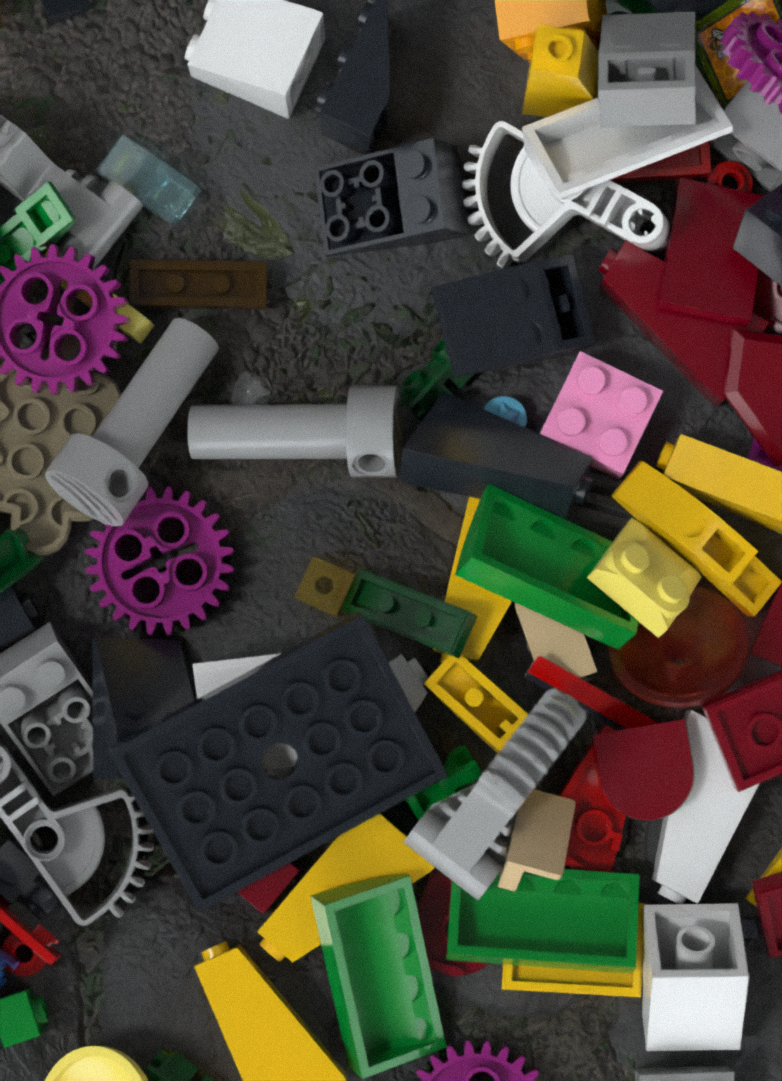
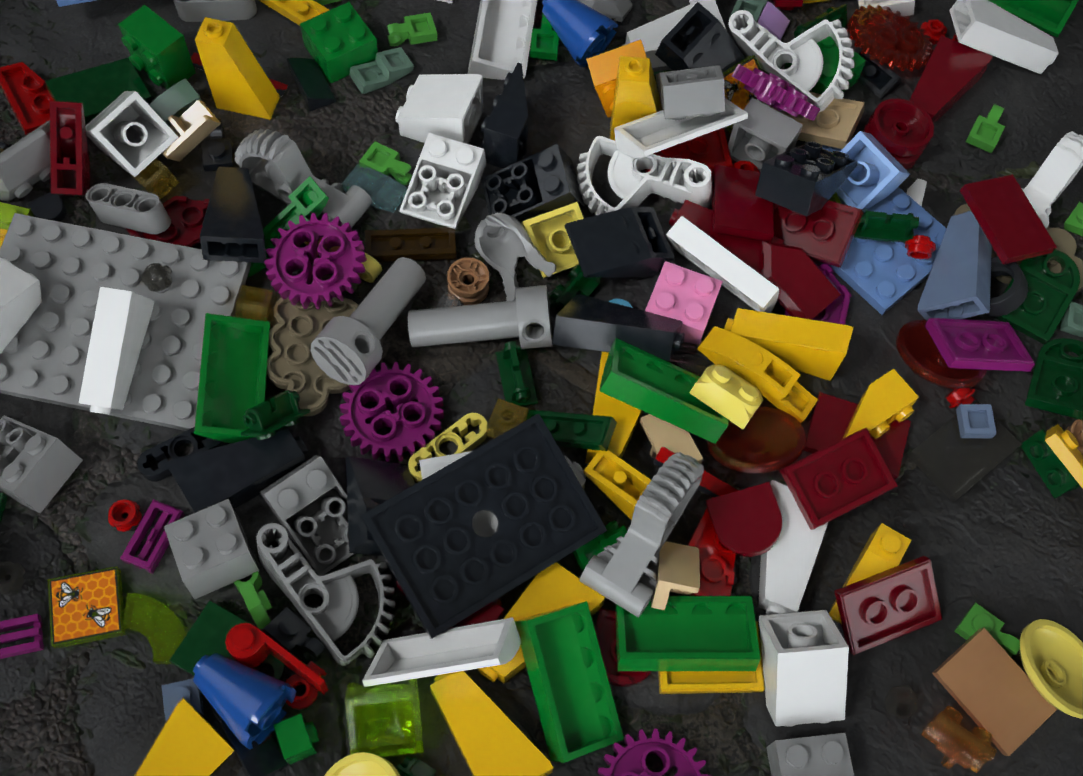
camera: 10 degrees left, 20 degrees down
none -> clear neon green brick [345,679,424,757]
none -> bright green plate [359,141,413,186]
none -> white slope [362,617,522,687]
none -> white slope [399,133,487,230]
none -> light yellow beam [408,413,488,483]
none -> medium nougat wheel [447,257,489,305]
none -> light grey hair [474,213,557,301]
none -> dark green hinge [495,341,538,409]
none -> light yellow slope [521,202,584,278]
none -> white slope [666,216,779,313]

